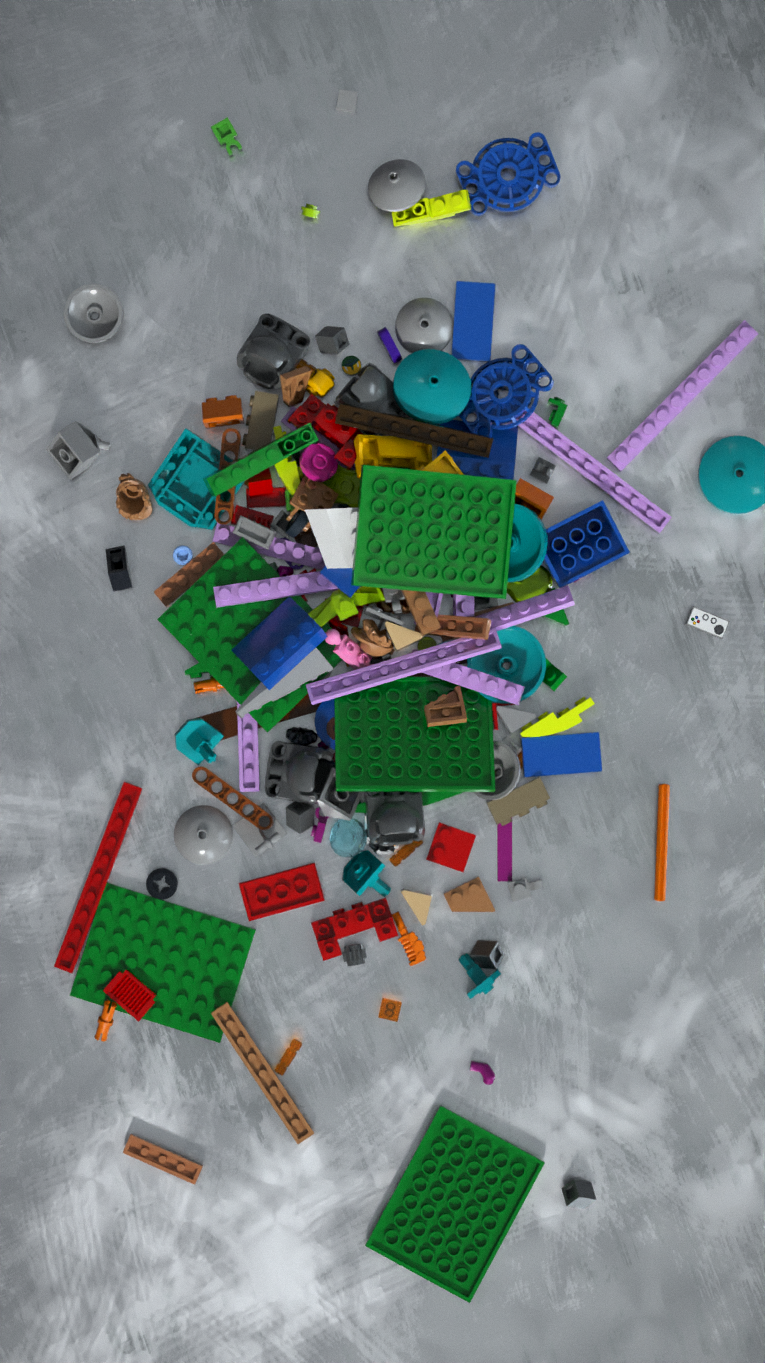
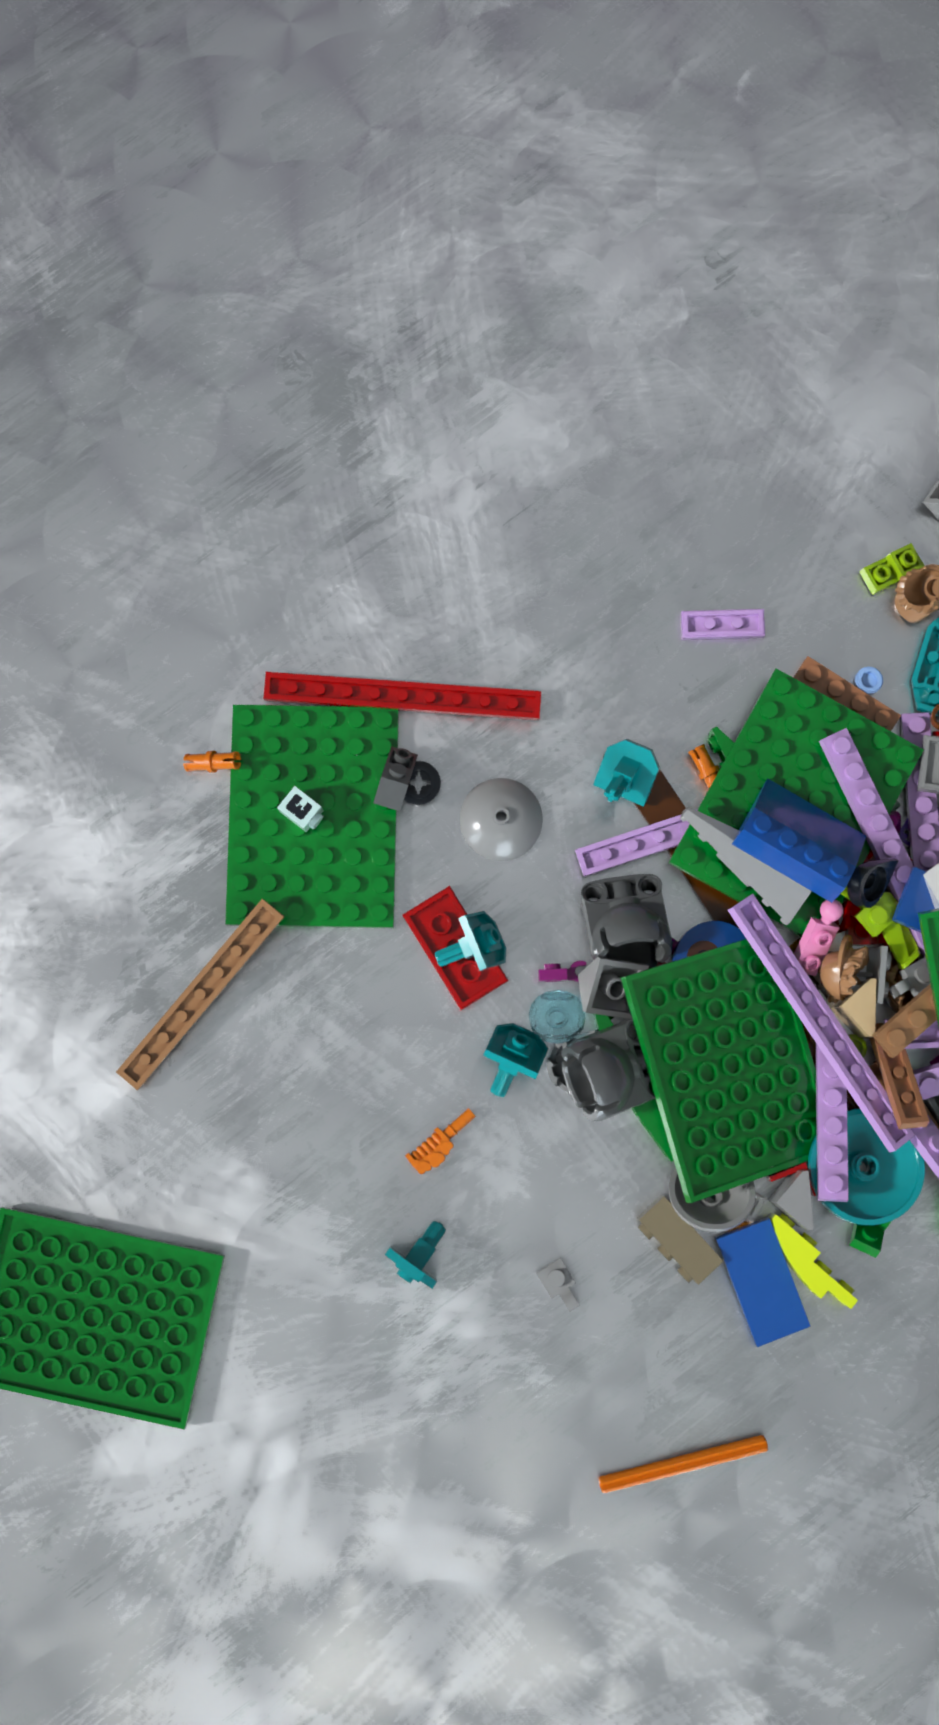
camera: 75 degrees right, 5 degrees down
red window [103,969,156,1022] -> none
black slope [105,545,133,592] -> none
nougat plate [123,1134,203,1185] -> none
dark orange beam [192,767,274,831] -> none
light grey plate [233,803,287,857] -> none
clear orange axle [274,1039,302,1076] -> none
black gear [286,727,317,745] -> none
dark grey panel [286,801,314,834] -> none
red bracket [311,897,398,961] -> none
dark grey gear [342,944,367,966] -> none
clear orange tile [378,998,402,1022] -> none
clear orange axle [389,840,423,867] -> none
tan slope [401,889,432,926] -> none
medium nougat wing [424,686,467,727] -> none
red plate [426,822,476,872] -> none
medium nougat wing [444,876,495,912] -> none
dark grey panel [470,940,505,969] -> none
magenta arm [470,1061,495,1085] -> none
magenta sticker [497,818,512,881] -> none
dark grey panel [561,1179,596,1209] -> none
none -> light aqua brick [277,786,323,832]
none -> dark grey slope [373,746,418,811]
none -> teal piece [435,911,506,971]
none -> lavender tile [681,609,765,640]
none -> black piece [847,859,899,908]
none -> lime slope [859,543,925,595]

